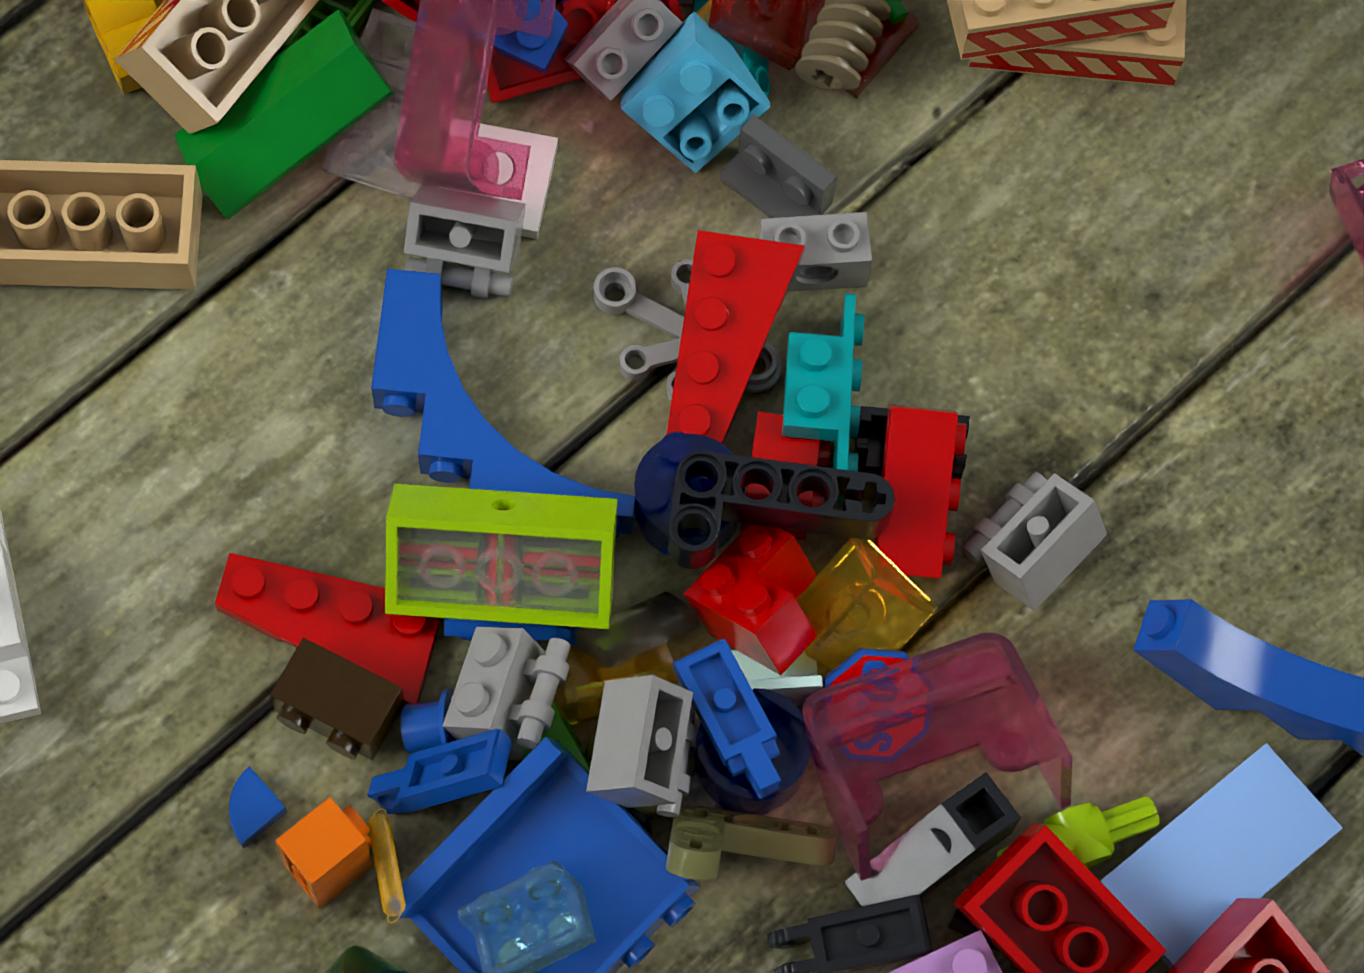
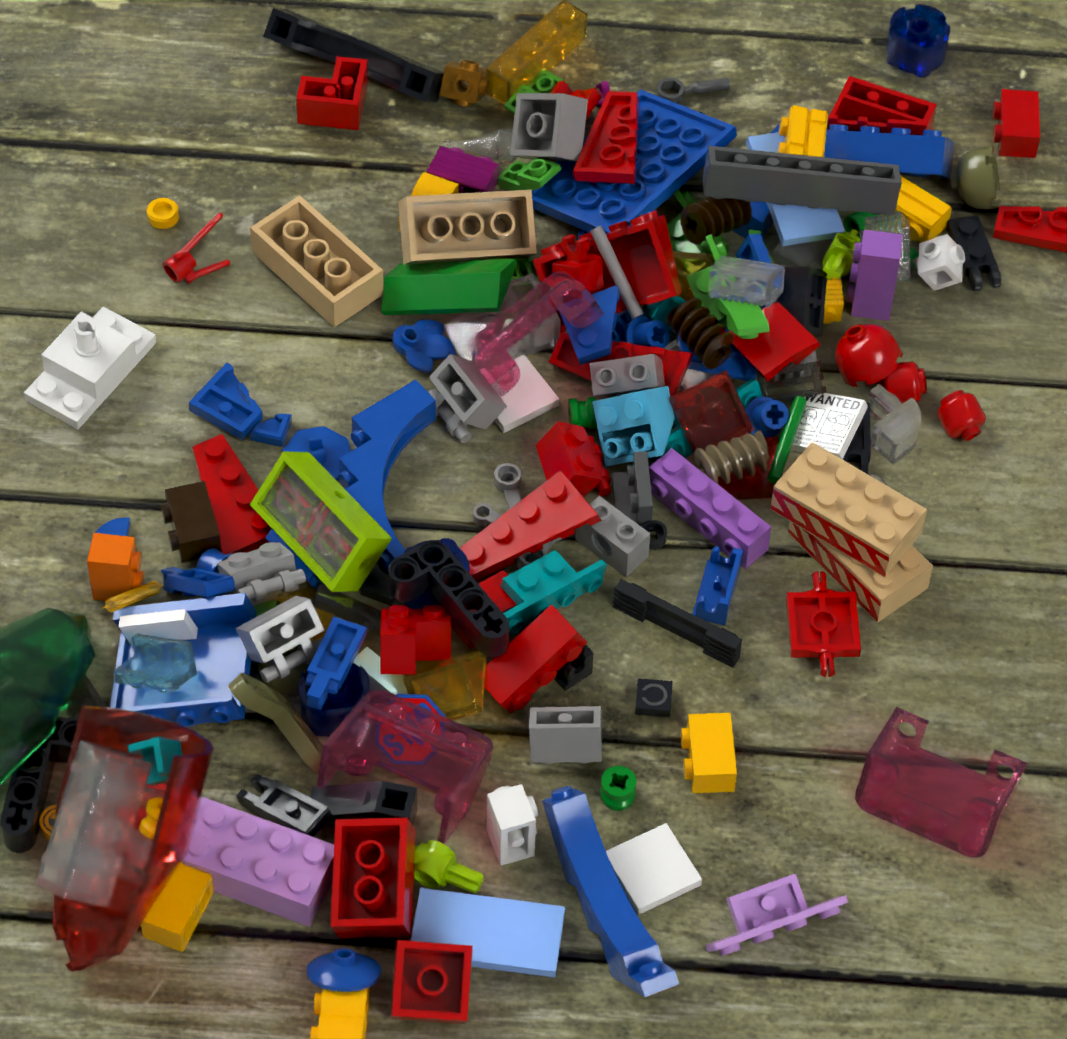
camera: 50 degrees right, 15 degrees down
none -> white tile [119,609,198,646]
none -> blue wing [189,363,262,440]
none -> blue tile [250,414,292,447]
none -> blue piece [282,426,351,481]
none -> black tile [360,563,394,606]
none -> blue plate [392,319,456,374]
none -> white brick [486,784,538,866]
none -> red brick [535,421,611,497]
none -> green wheel [568,397,598,430]
none -> green wheel [600,766,637,811]
none -> white tile [606,823,702,915]
none -> black container [613,579,742,668]
none -> black tile [635,678,673,717]
none -> black hinge [642,520,667,550]
none -> medium lavender brick [649,448,771,569]
none -> yellow brick [681,713,737,793]
none -> blue hinge [693,546,743,626]
none -> red plate [786,571,861,677]

